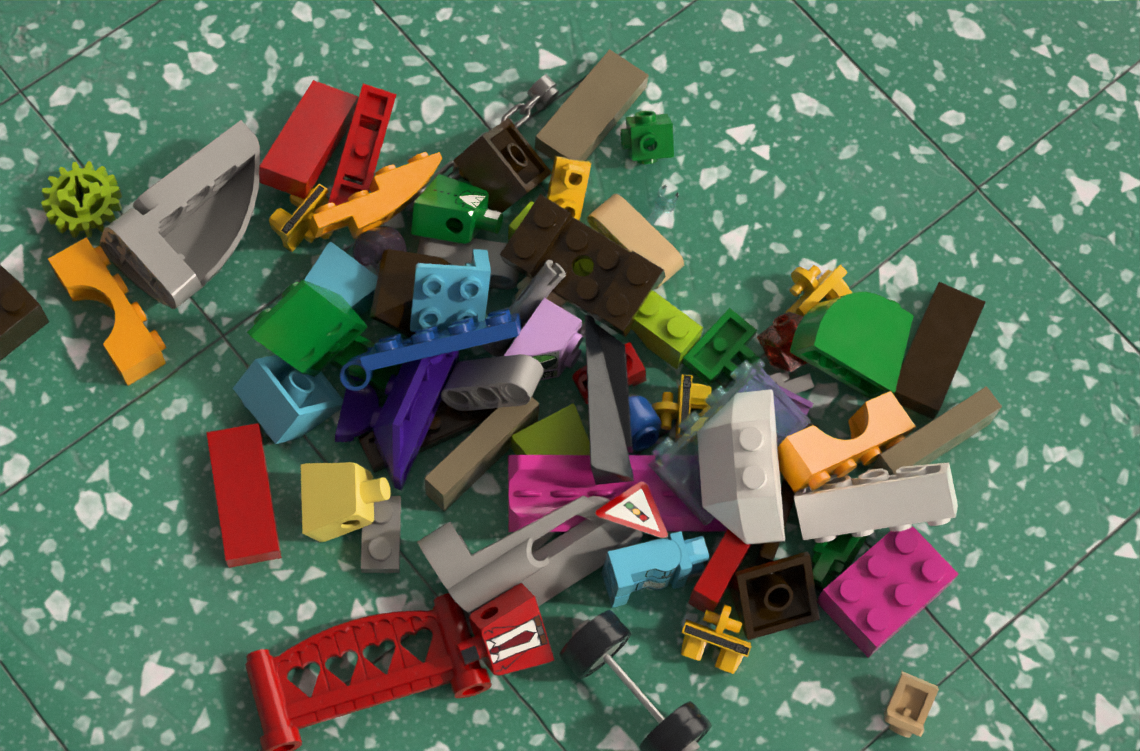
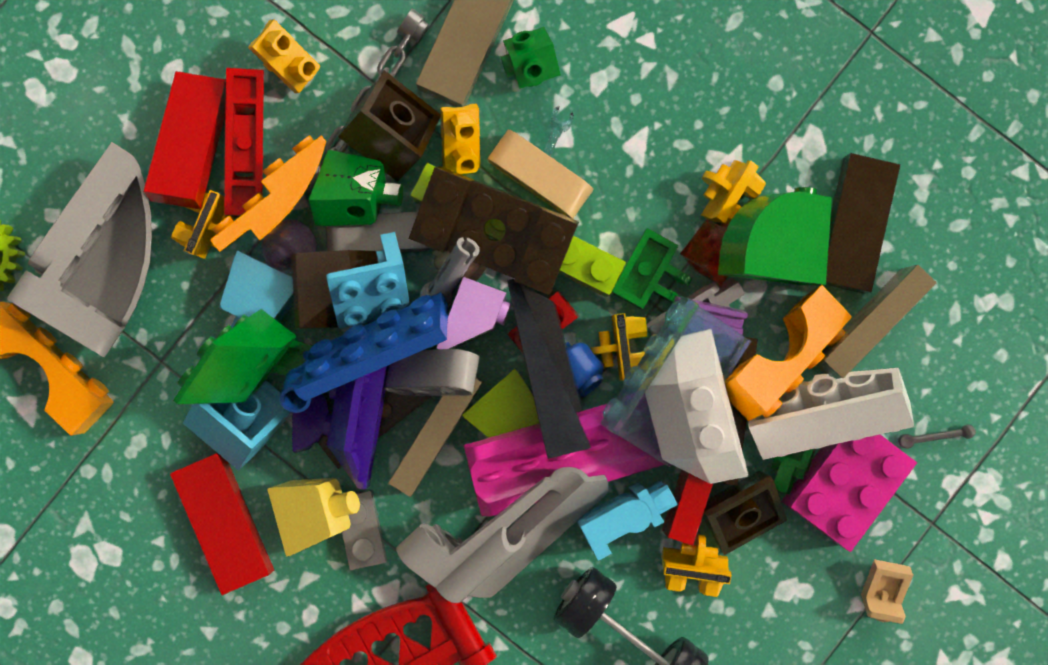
camera: 10 degrees left, 20 degrees up
red torso [455,583,554,676] -> none
sticker [595,482,668,538] -> none
none -> yellow hips [248,19,320,93]
none -> dark grey hinge [898,424,976,449]

